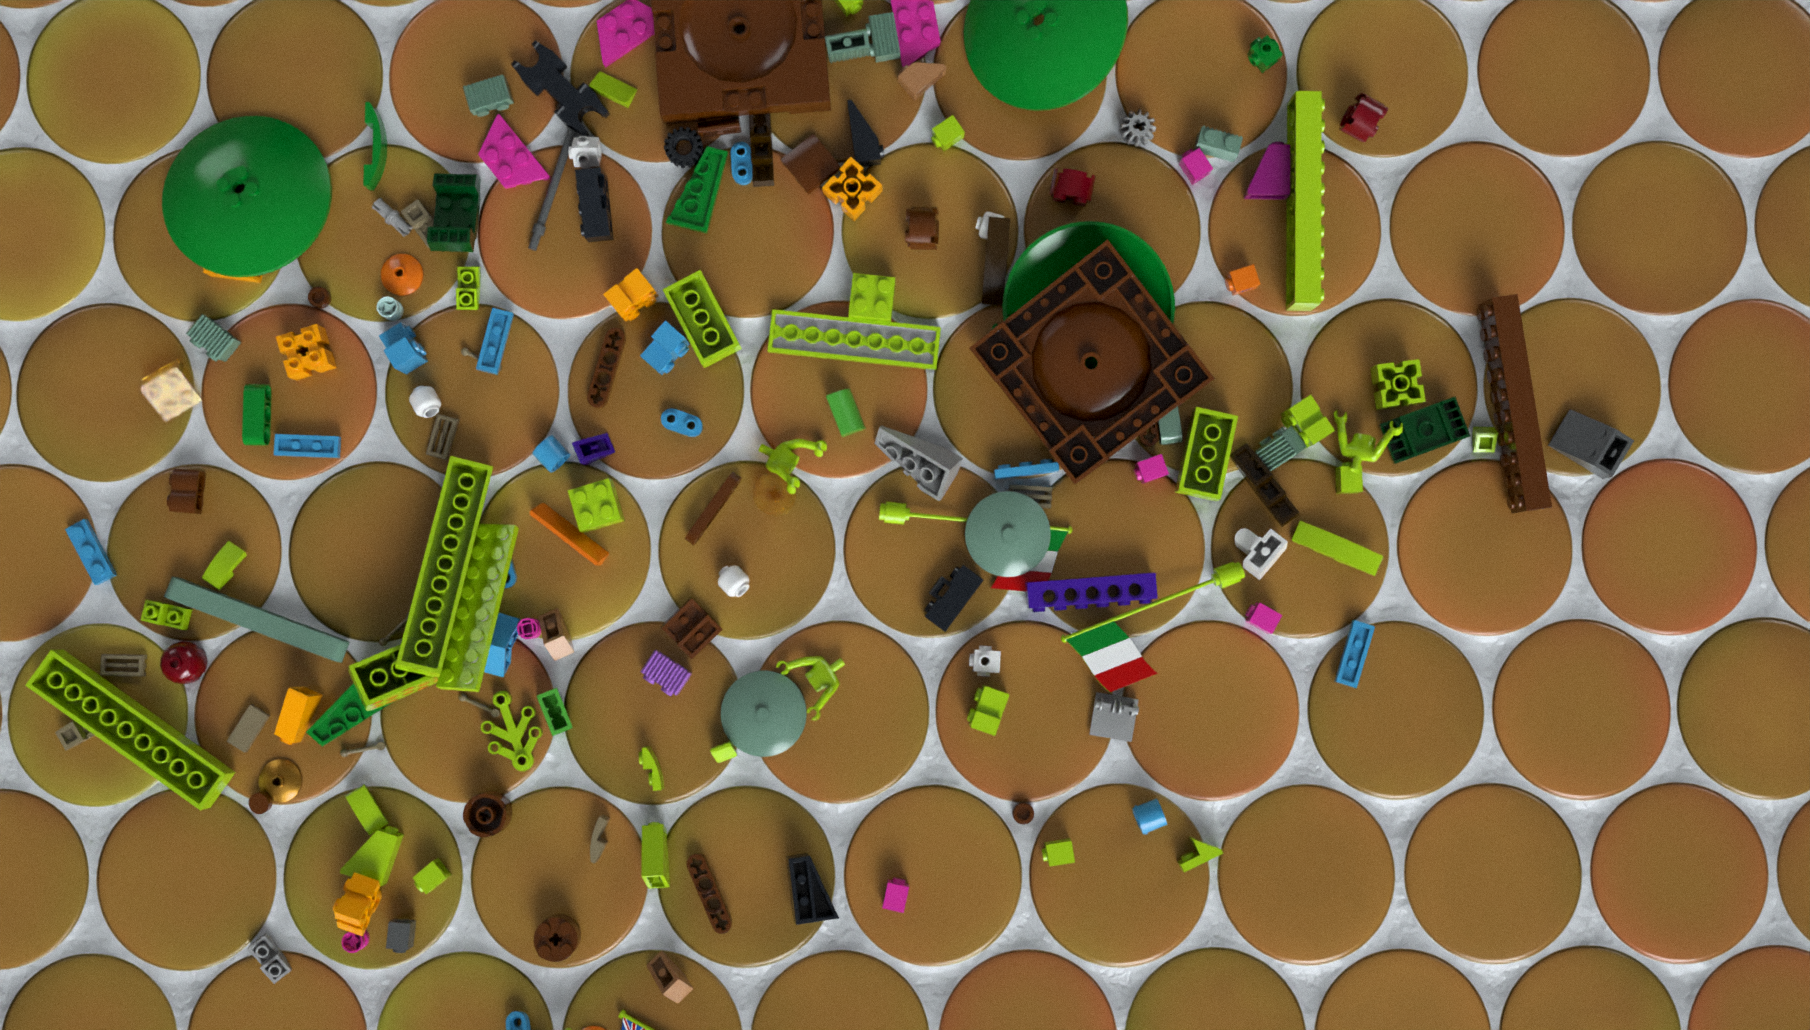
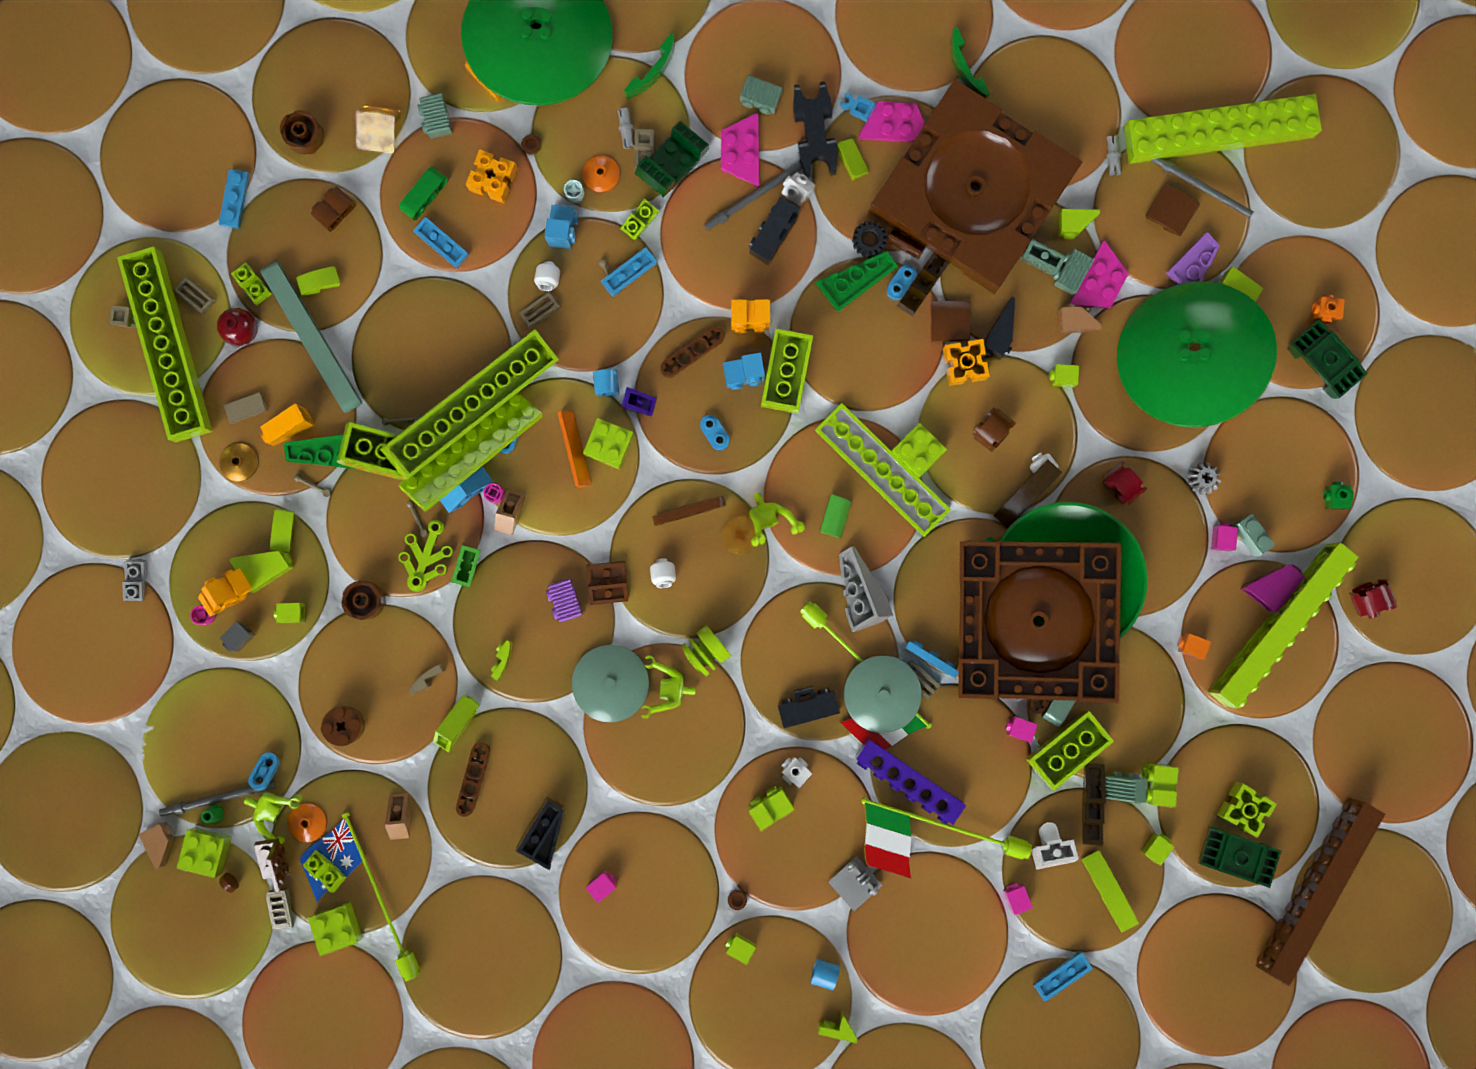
camera: 35 degrees right, 0 degrees up
reddish brown tile [249,791,272,814] -> none
slope [710,741,737,763] -> none
lime piece [1334,410,1403,473] -> none
lime slope [1472,427,1498,452] -> none
dark grey slope [1548,409,1634,479] -> none
none -> reddish brown brick [280,110,324,155]
none -> lime wheel [681,625,732,677]
none -> dark azure plate [840,93,876,122]

